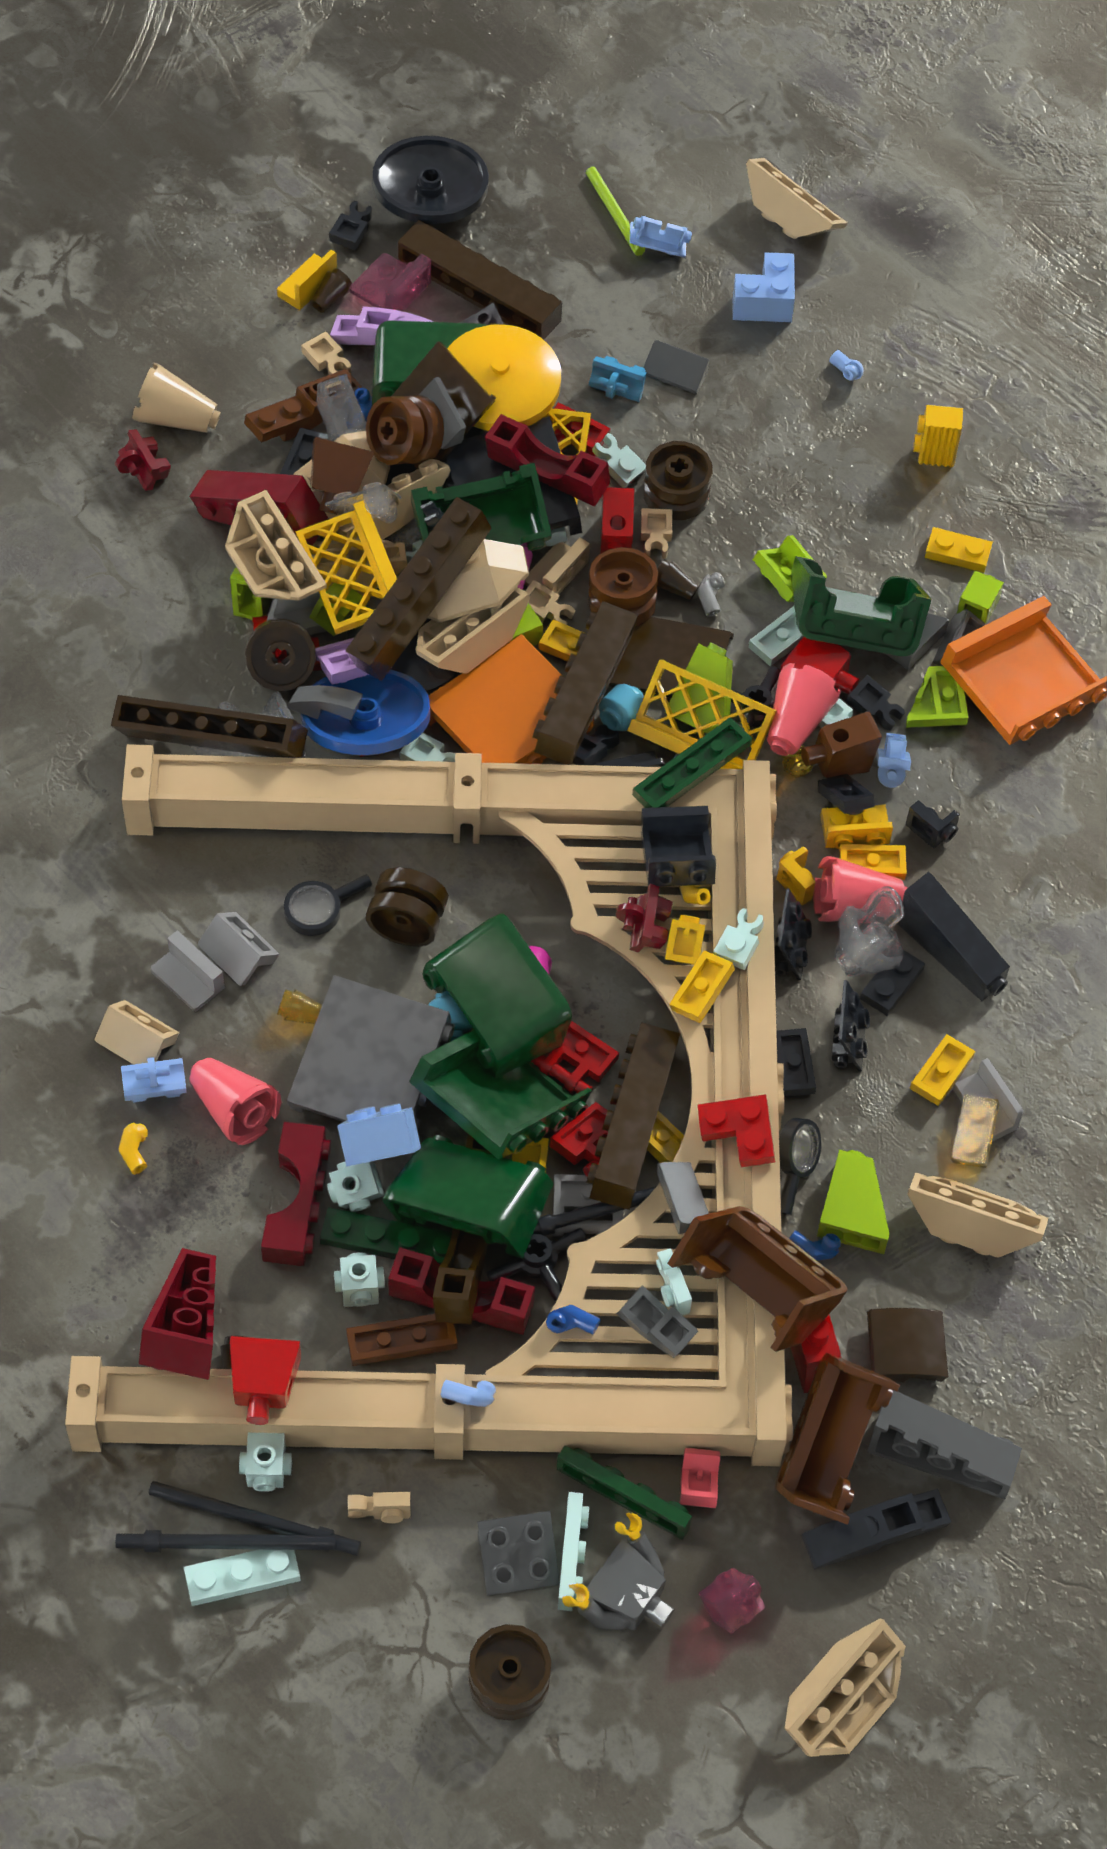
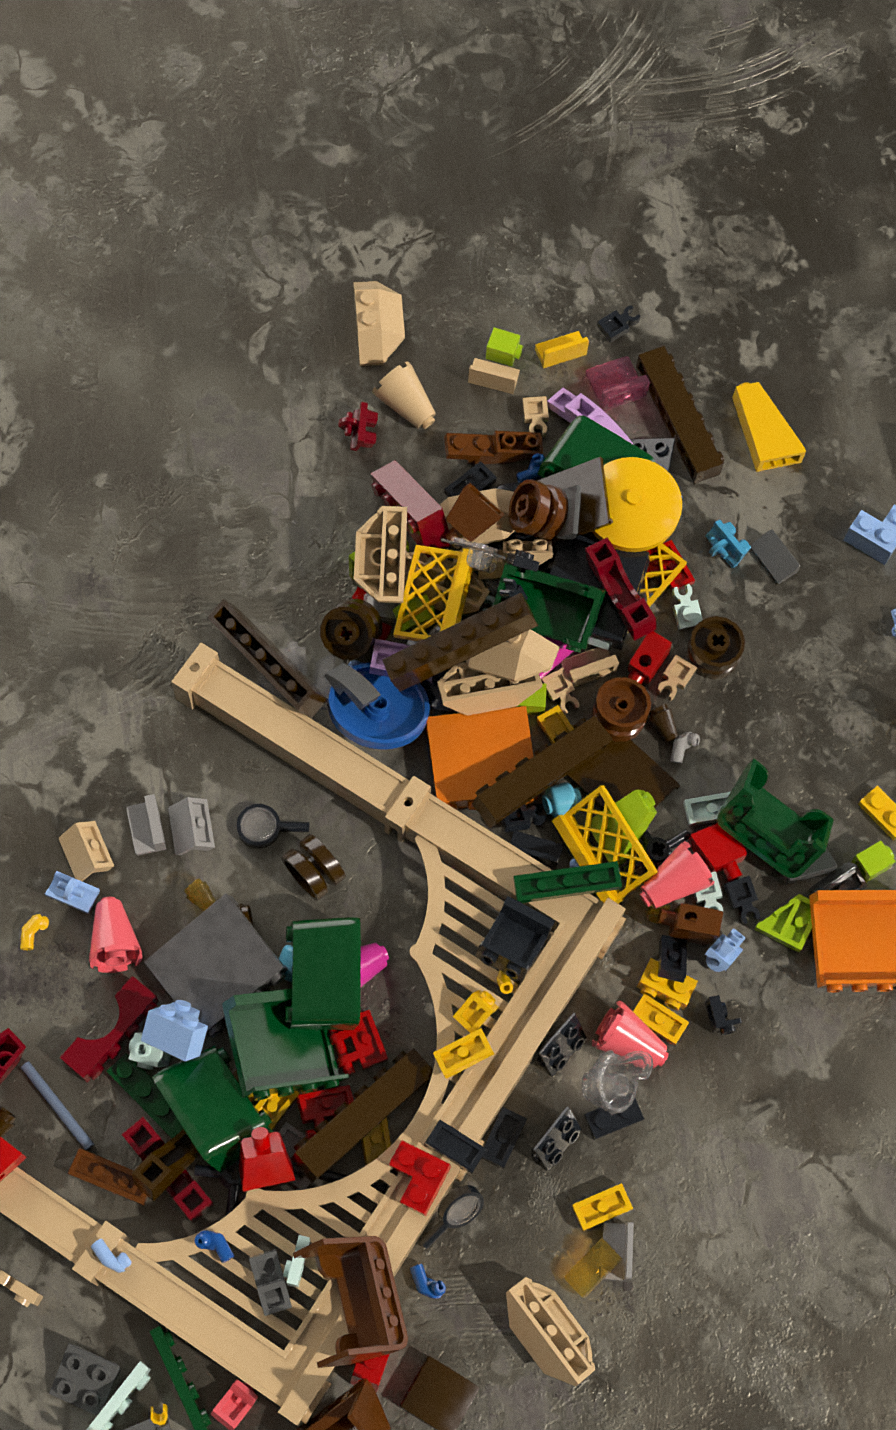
camera: 30 degrees right, 10 degrees up
dark brown cone [310,268,352,313] -> none
clear torso [317,374,366,441] -> none
light aqua brick [334,1252,385,1307] -> none
black dish [372,136,489,224] -> none
light aqua plate [400,733,455,762] -> none
lime bar [586,167,645,256] -> none
dark red hips [616,884,673,953] -> none
light blue hinge [630,216,692,258] -> none
slope [657,1162,709,1235] -> none
light aqua plate [713,908,764,970] -> none
lime bracket [752,535,827,603] -> none
yellow bracket [777,846,816,906] -> none
lime slope [817,1149,890,1255] -> none
black slope [897,871,1010,1001] -> none
none -> sand blue bar [21,1061,94,1151]
none -> red torso [239,1127,295,1192]
none -> tan wedge [353,281,405,366]
none -> black tile [425,1120,487,1174]
none -> tan panel [468,358,520,394]
none -> lime brick [485,327,523,367]
none -> black plate [506,549,540,572]
none -> yellow slope [732,382,806,472]

